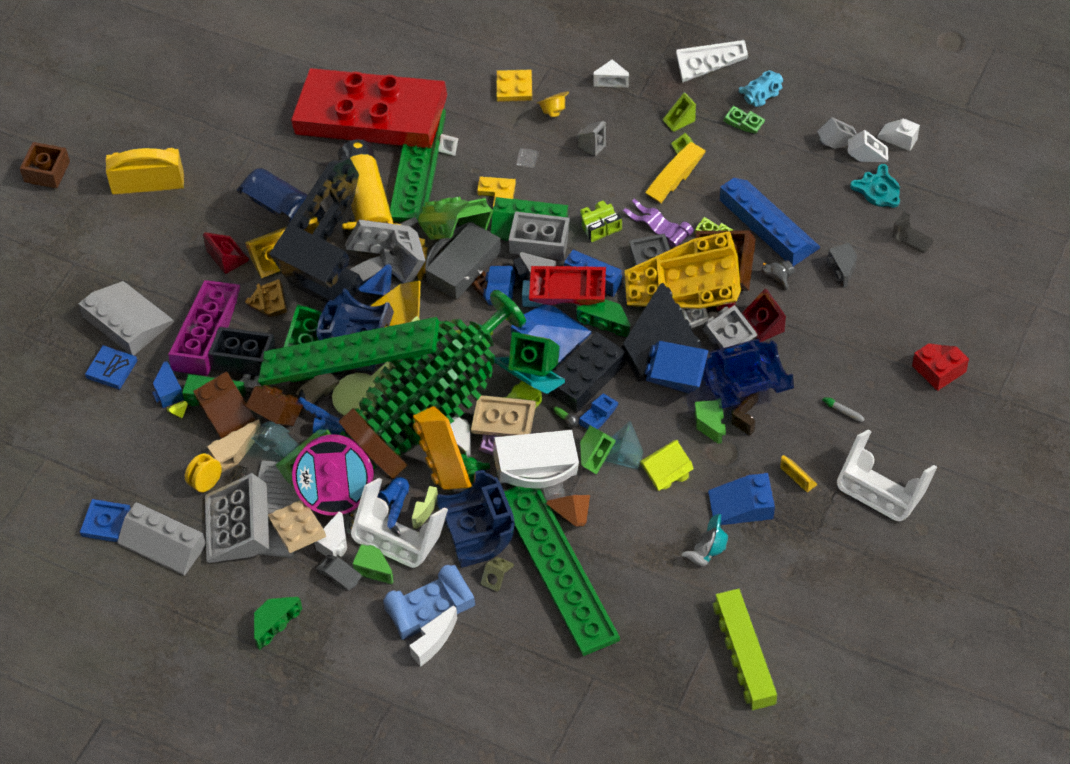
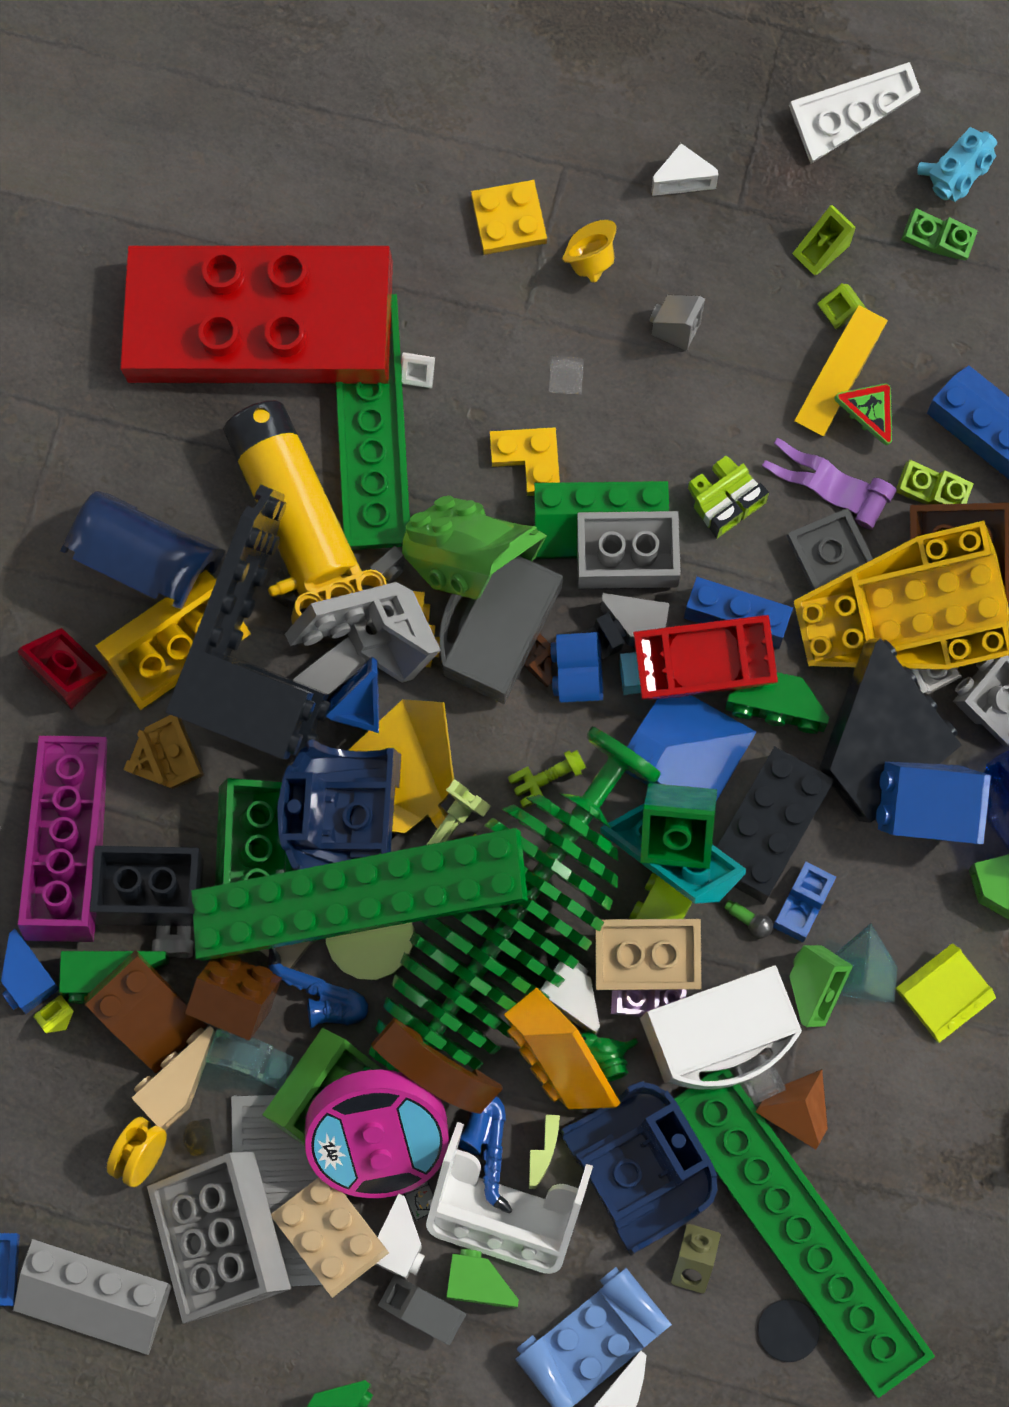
camera: 15 degrees left, 20 degrees up
none -> black piece [758,1299,820,1362]
none -> piece [834,383,892,446]

